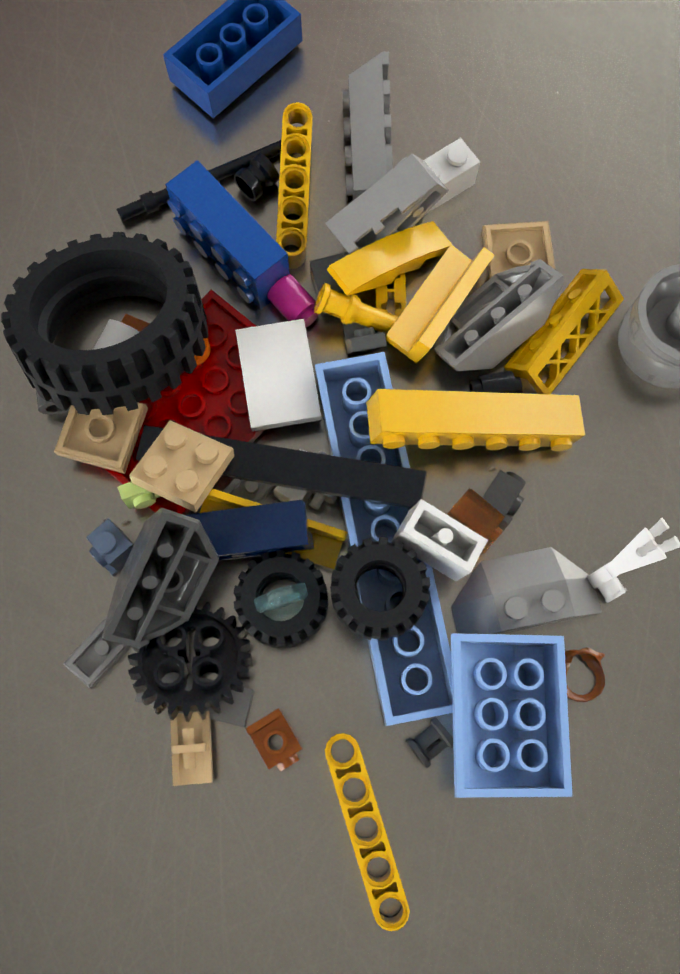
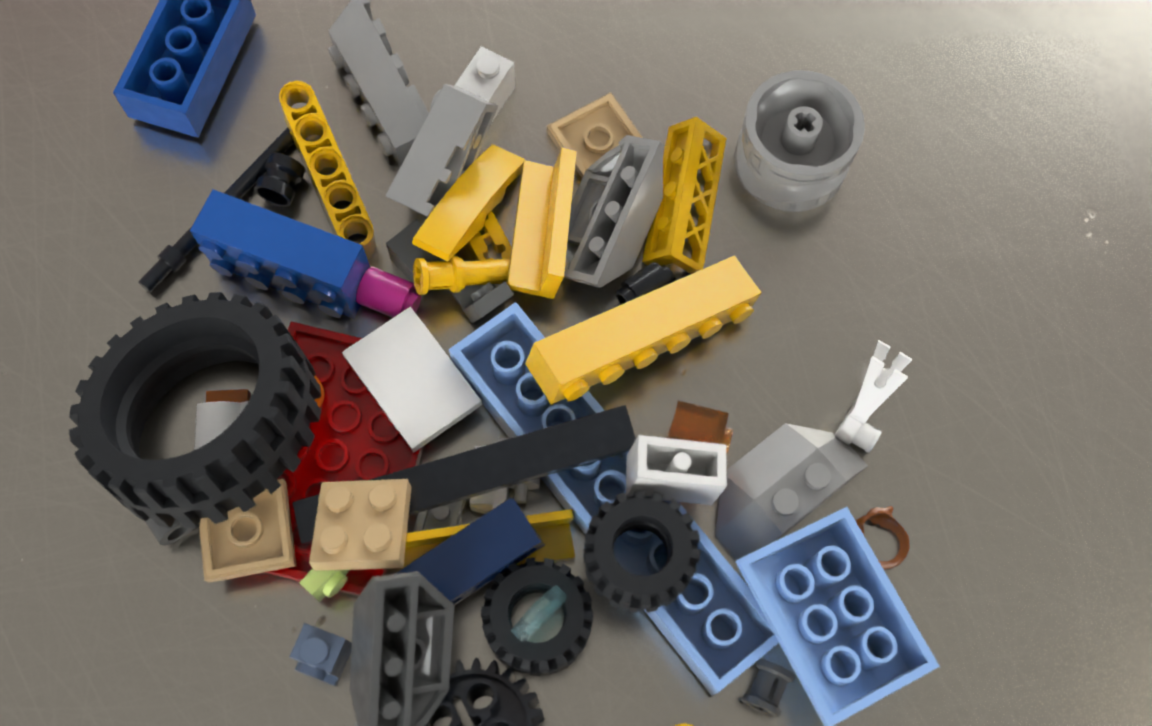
camera: 30 degrees left, 5 degrees down
dark grey brick [473,470,526,532] -> none

